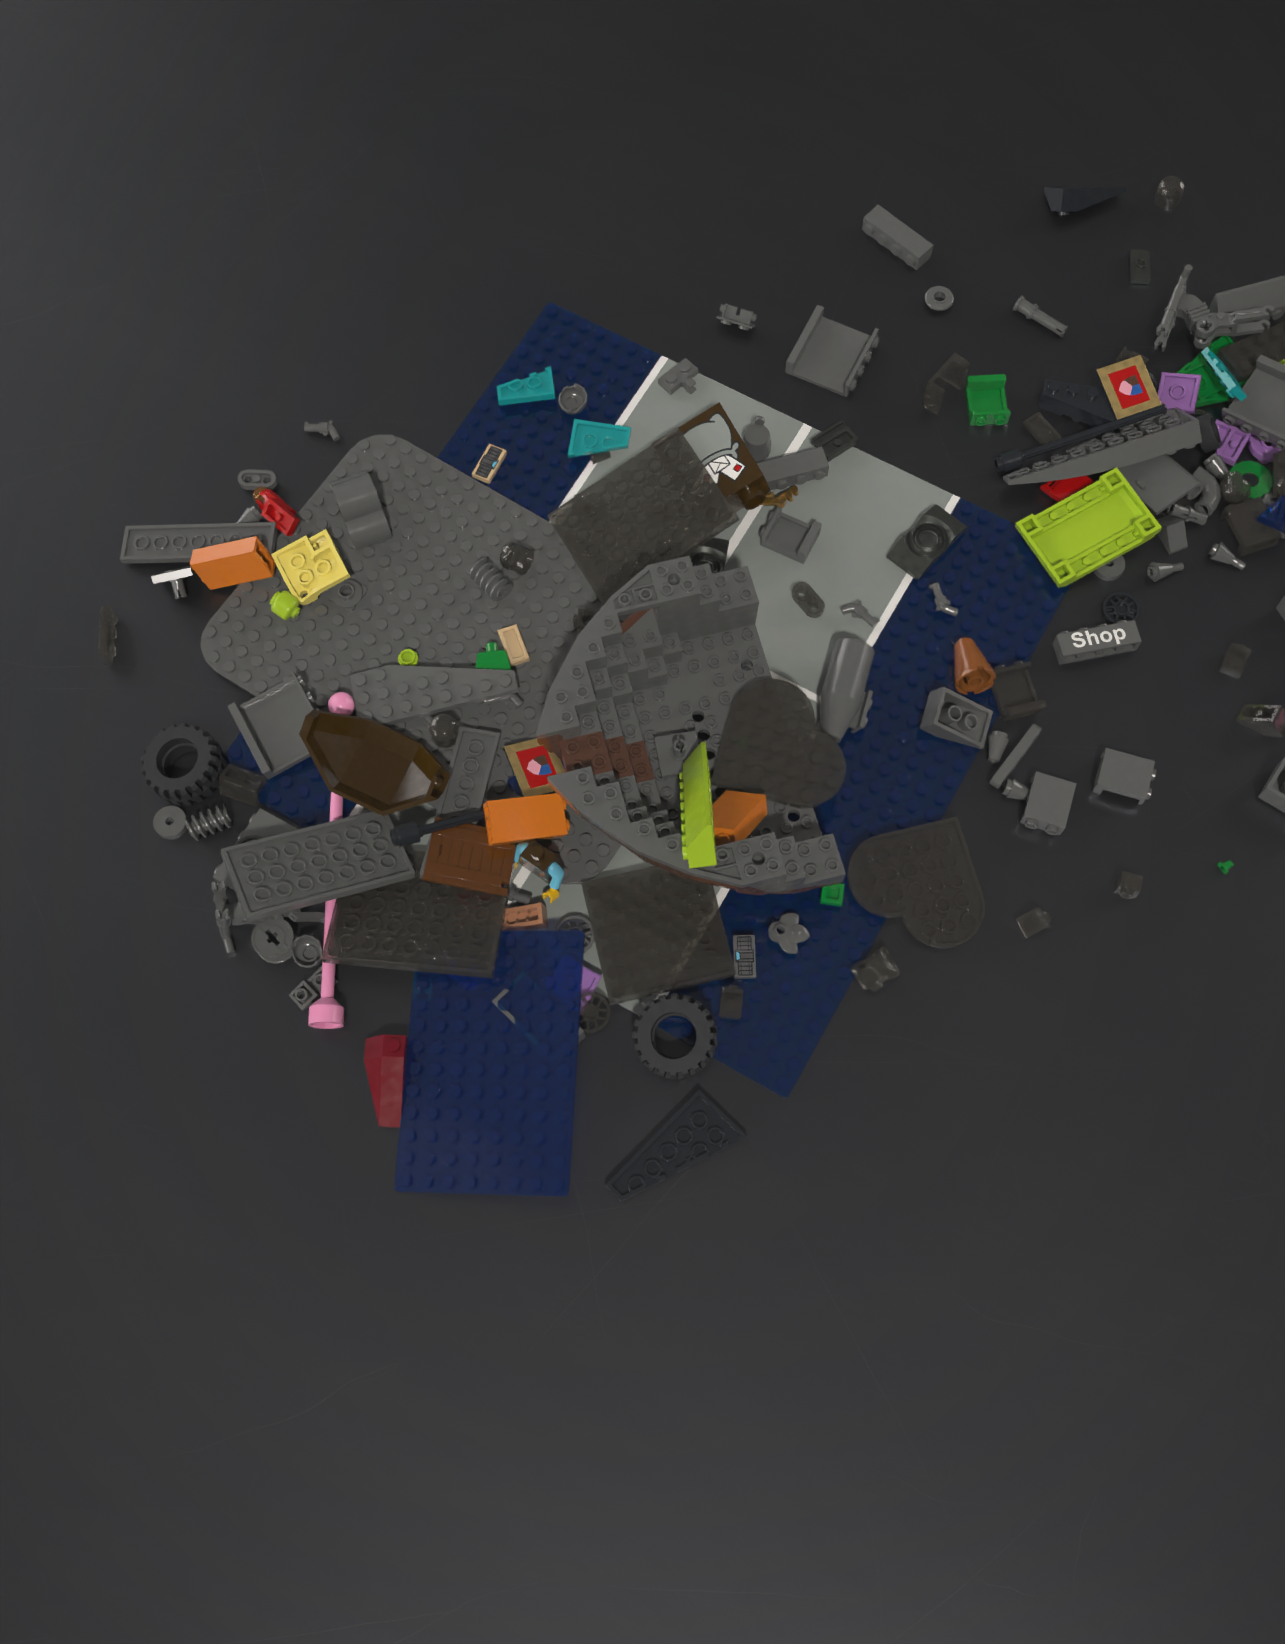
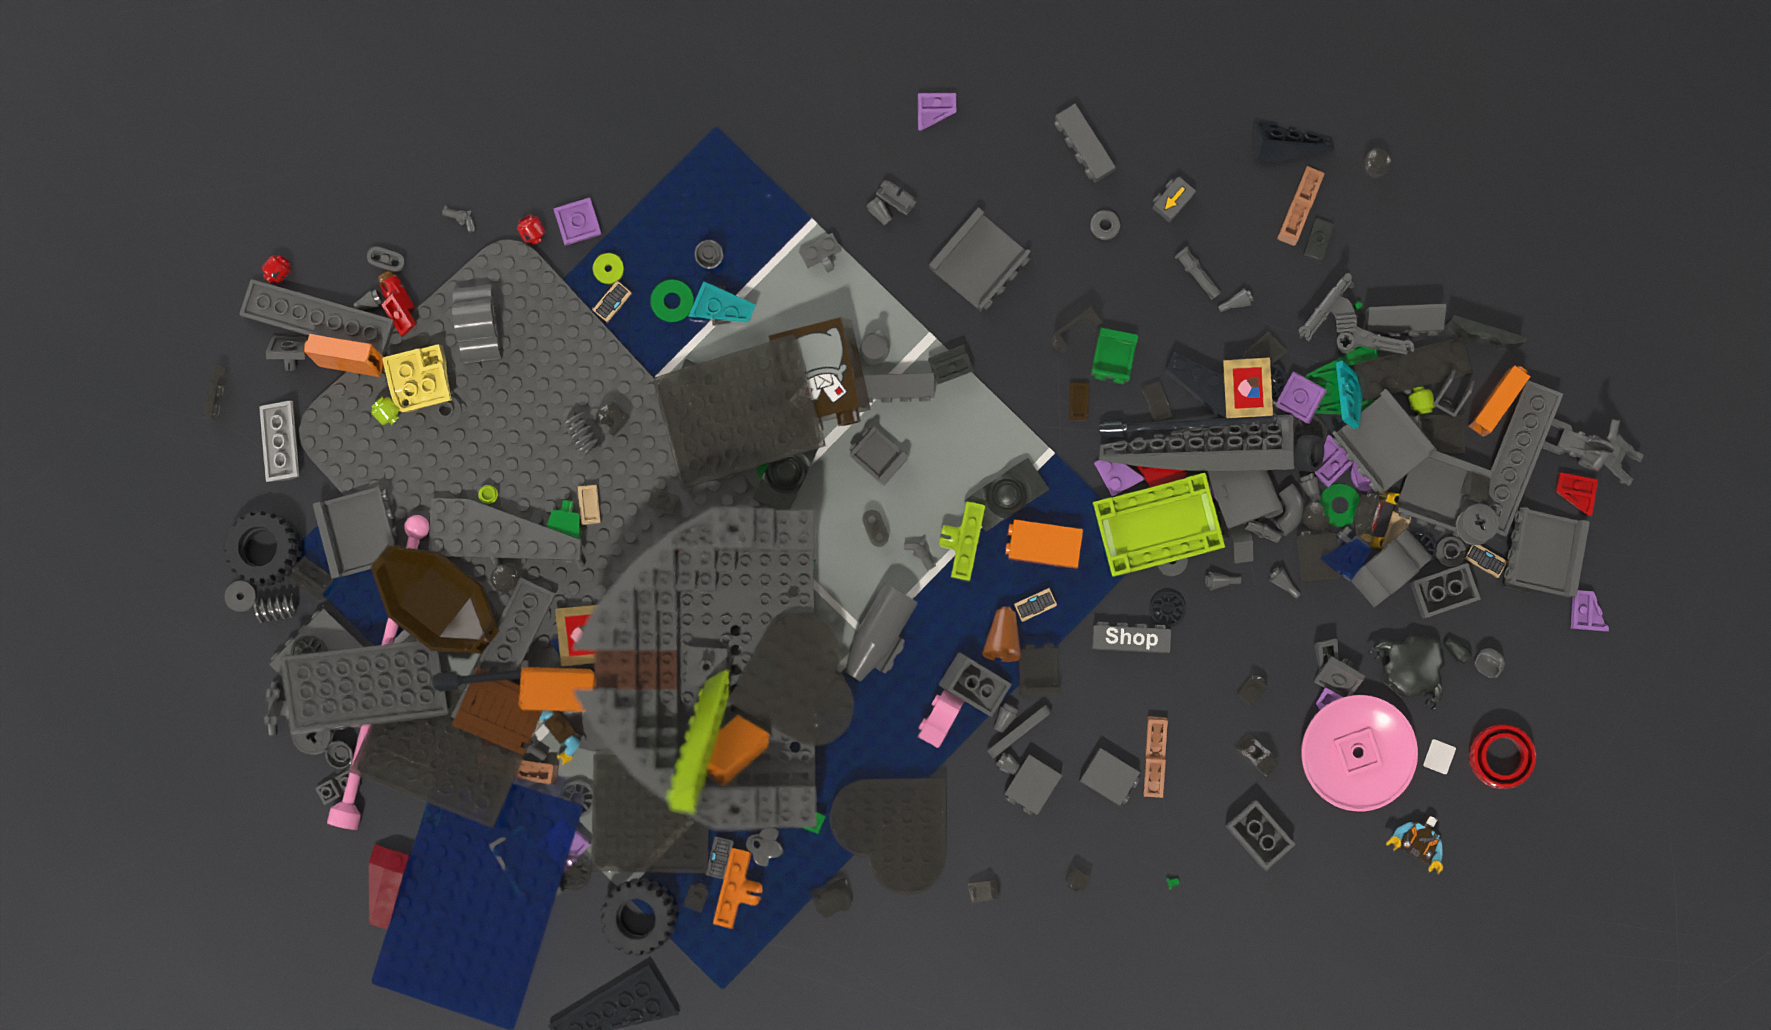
camera: 10 degrees right, 15 degrees up
teal wing [497,366,555,406] -> none
pearl gold piece [761,486,798,508] -> none
dark grey piece [929,583,958,616] -> none
none -> light grey slope [259,401,299,482]
none -> red head [262,254,291,283]
none -> red head [517,215,545,244]
none -> medium lavender plate [554,198,602,246]
none -> lime piece [593,253,624,285]
none -> green gear [651,280,694,322]
none -> orange plate [713,848,762,929]
none -> dark grey cone [866,196,893,225]
none -> medium lavender wing [918,93,956,130]
none -> bright pink brick [918,690,964,748]
none -> lime plate [939,501,985,581]
none -> orange brick [1005,520,1083,569]
none -> tile [1014,588,1057,622]
none -> dark brown tile [1069,382,1089,421]
none -> medium lavender wing [1094,460,1145,497]
none -> nougat slope [1143,716,1168,798]
none -> dark grey brick [1153,177,1196,223]
none -> dark grey cone [1218,288,1254,312]
none -> nougat slope [1277,166,1325,246]

